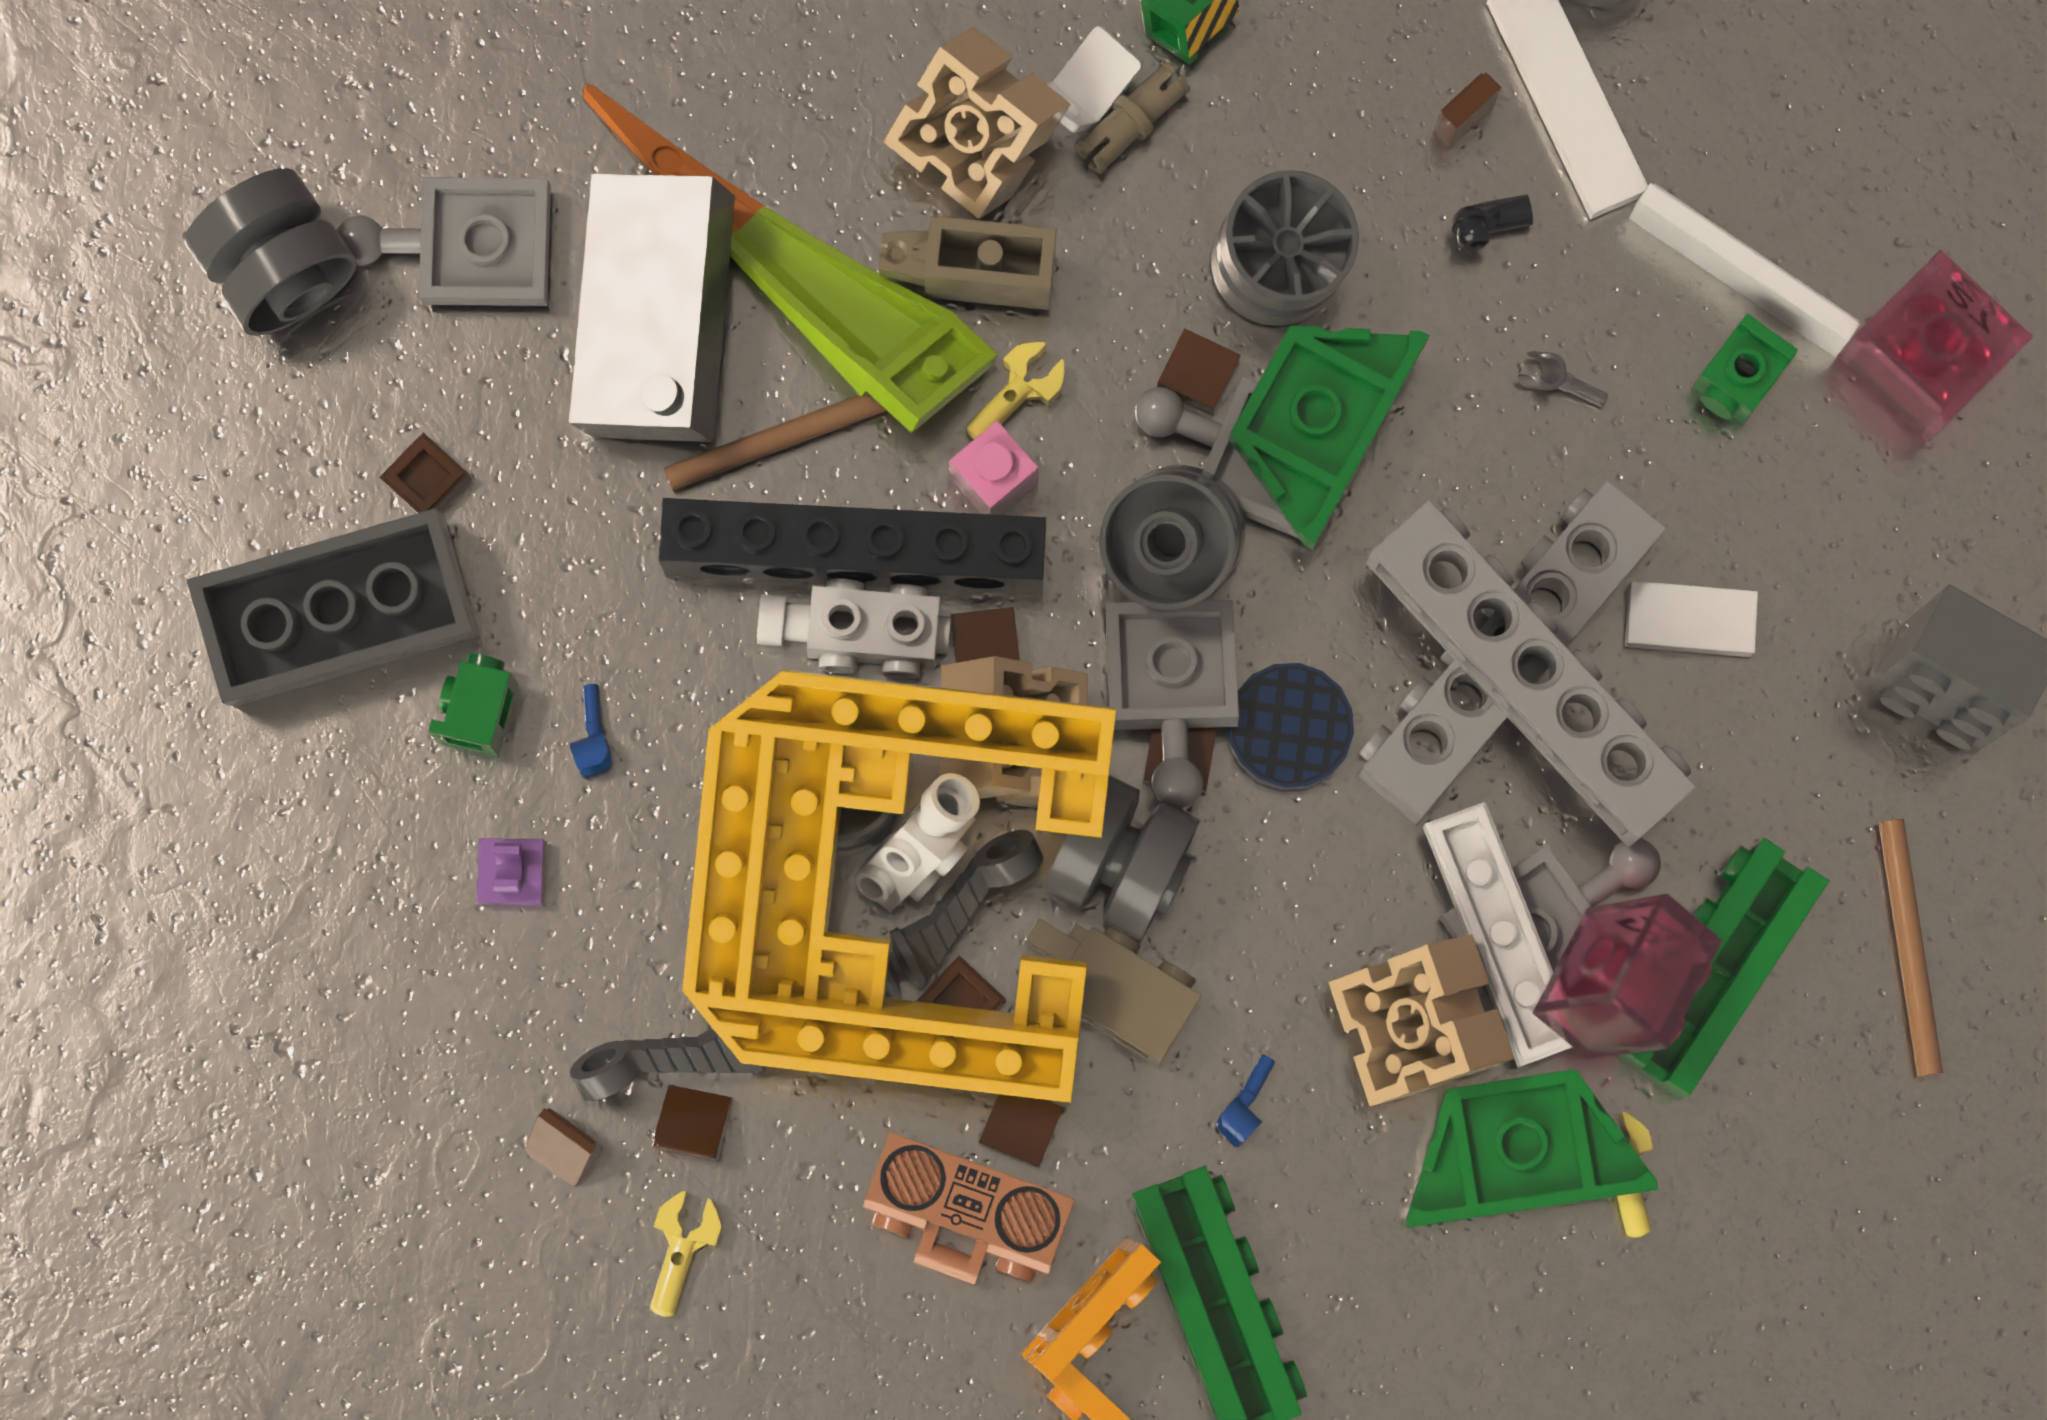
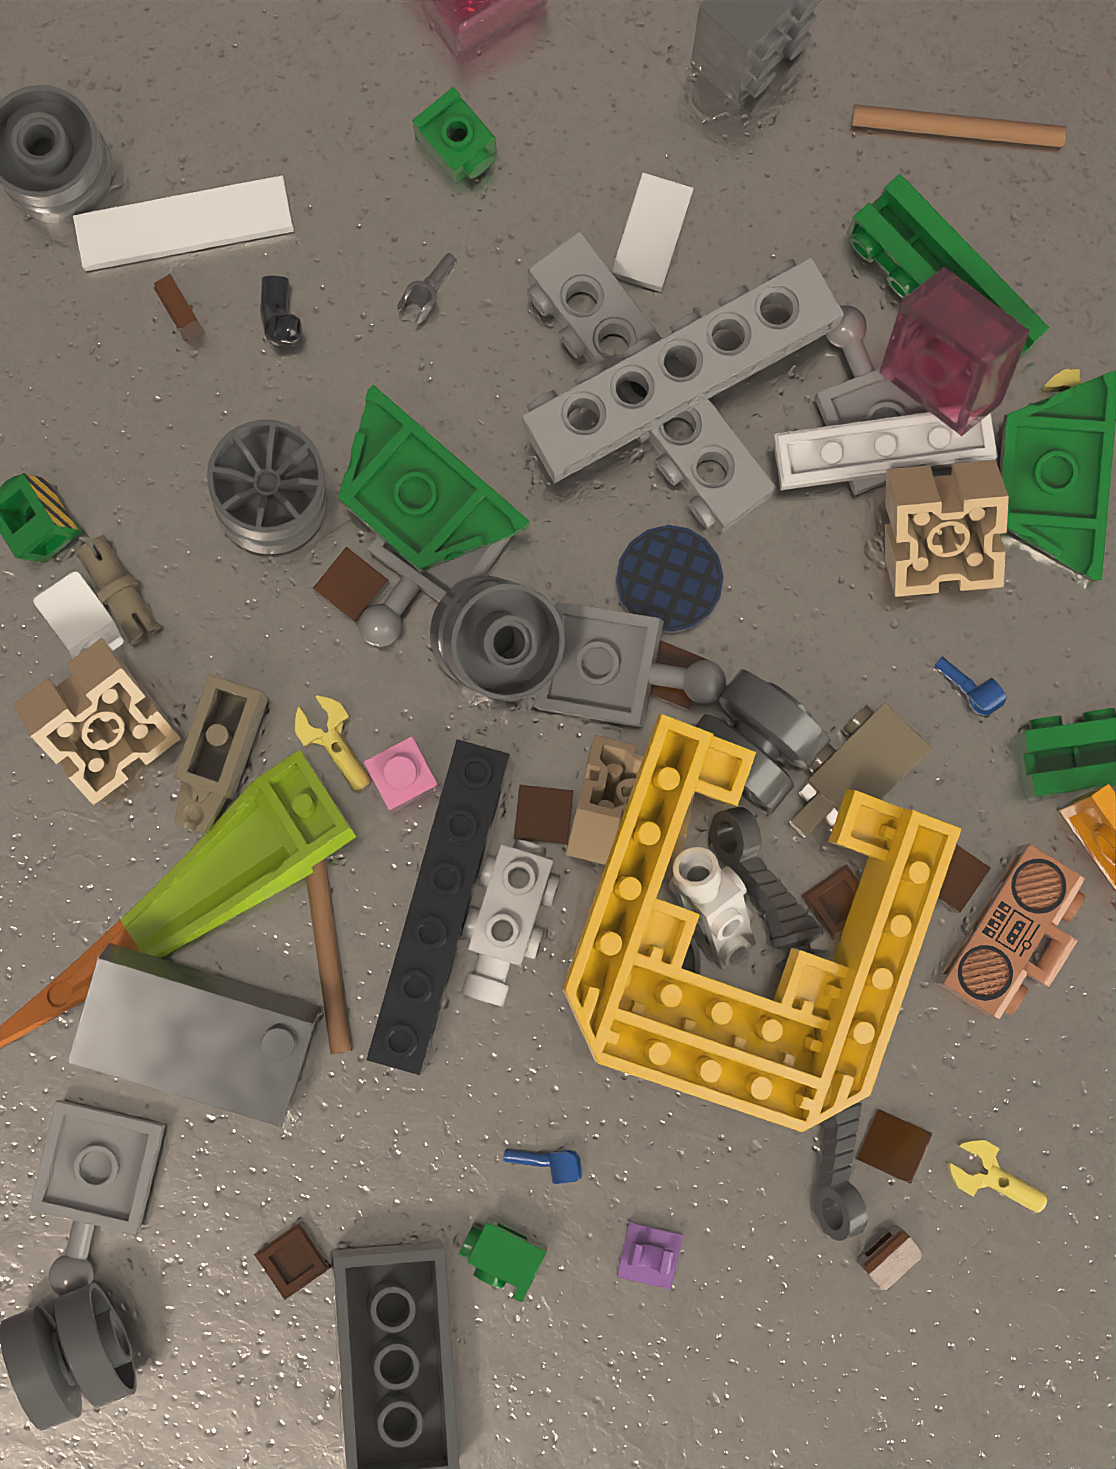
camera: 75 degrees left, 5 degrees up
white tile [1629,183,1860,358] -> none

